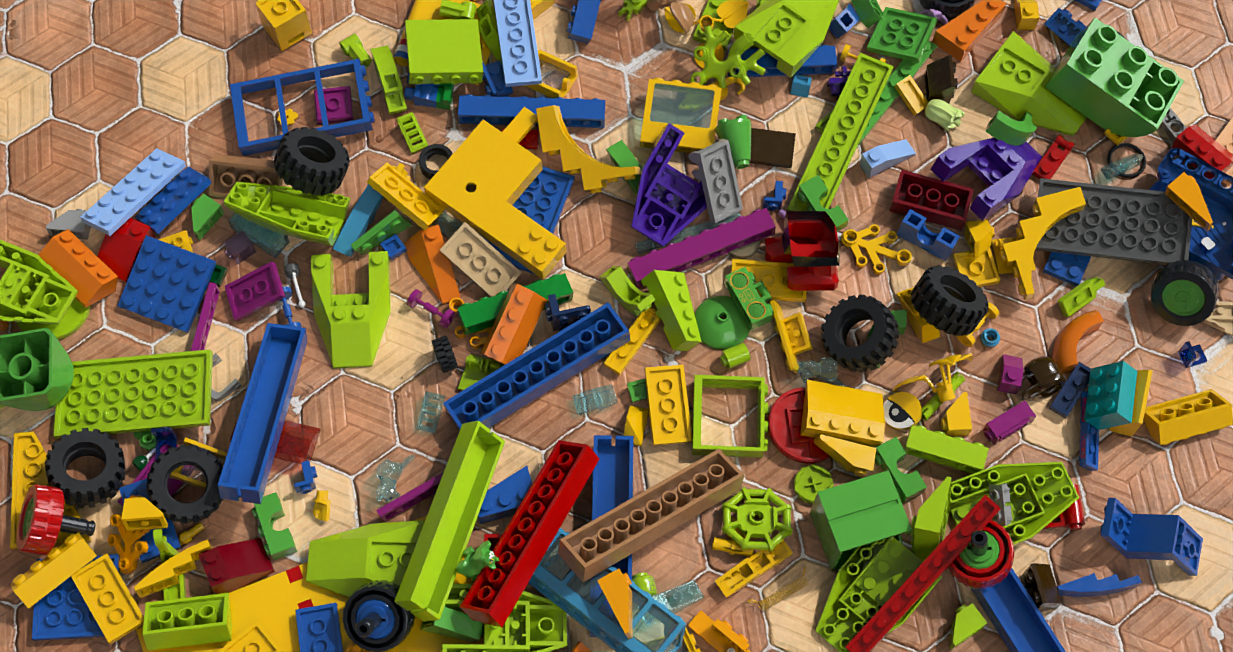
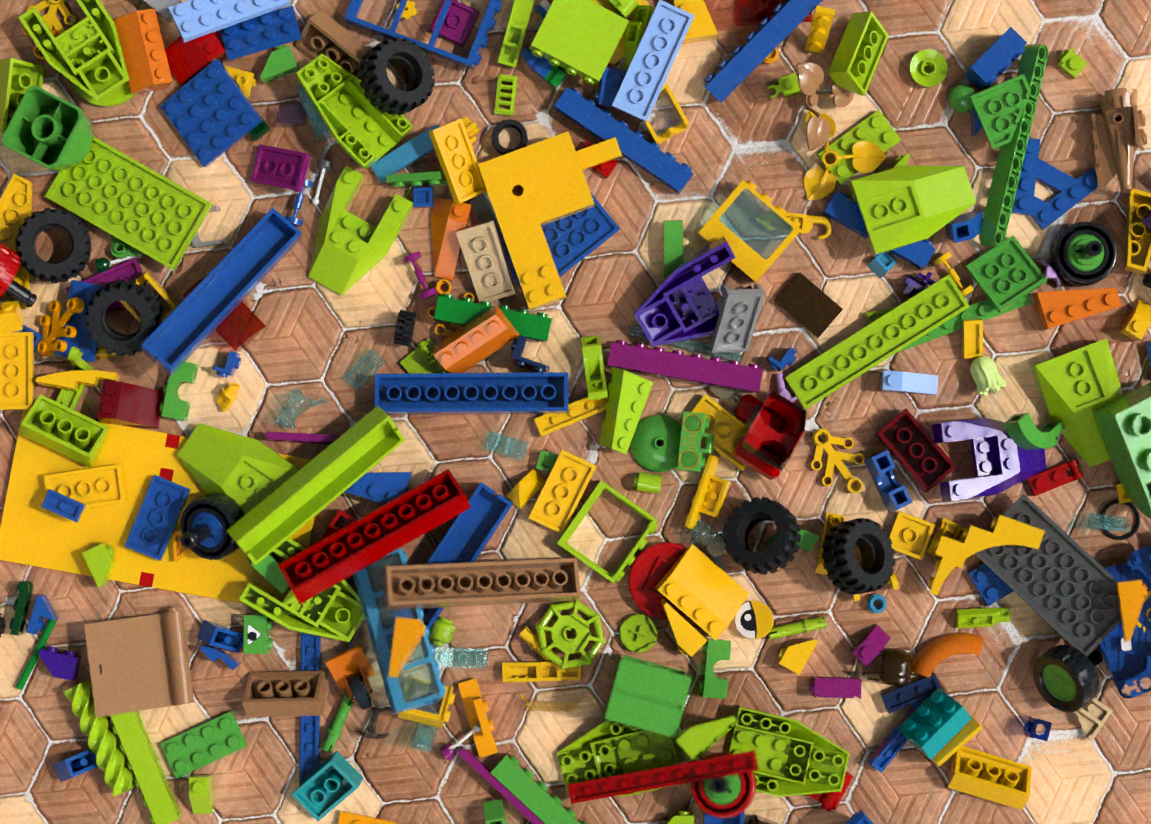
camera: 35 degrees right, 20 degrees up
yellow slope [121,497,168,531] -> none
clear blue bracket [151,427,177,460] -> none
magenta tile [191,282,220,351] -> none
bright green animal [456,540,499,584] -> none
yellow arch [536,105,641,194] -> none
lime plant [688,26,766,88] -> none
bright green cone [715,115,752,169] -> none
bright green arch [797,175,849,232] -> none
yellow plant [892,354,973,403] -> none
lime brick [904,425,989,474] -> none
dark brown slope [924,55,958,104] -> none
yellow slope [964,219,995,258] -> none
light grey hinge [989,484,1013,526] -> none

